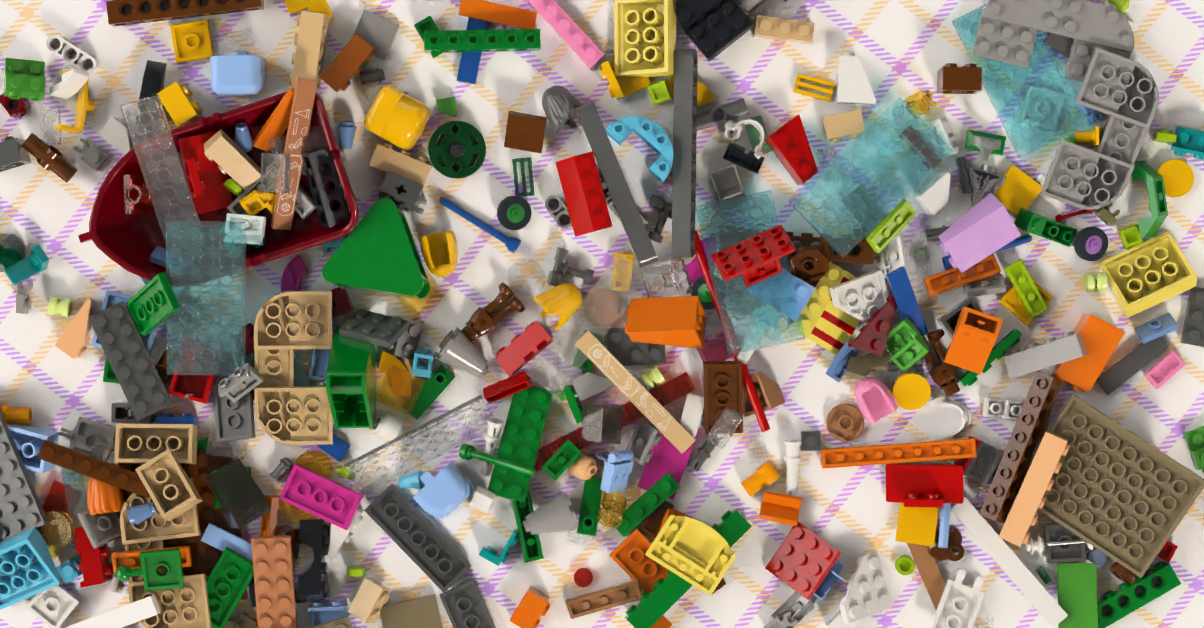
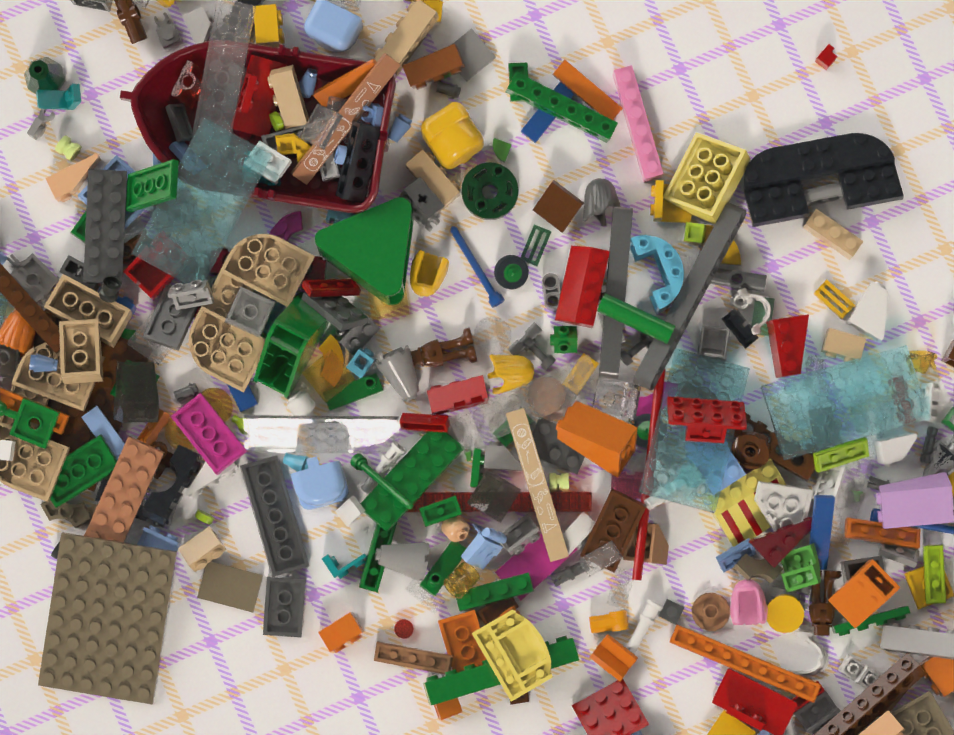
camera: 30 degrees right, 5 degrees down
none -> pearl dark grey wheel [99,275,122,303]
none -> dark grey tile [165,103,195,142]
none -> light grey tile [225,287,276,338]
none -> red tile [302,279,361,297]
none -> light blue tile [334,145,347,165]
none -> medium blue tile [361,103,384,127]
none -> green brick [550,326,578,354]
none -> green brick [597,293,676,344]

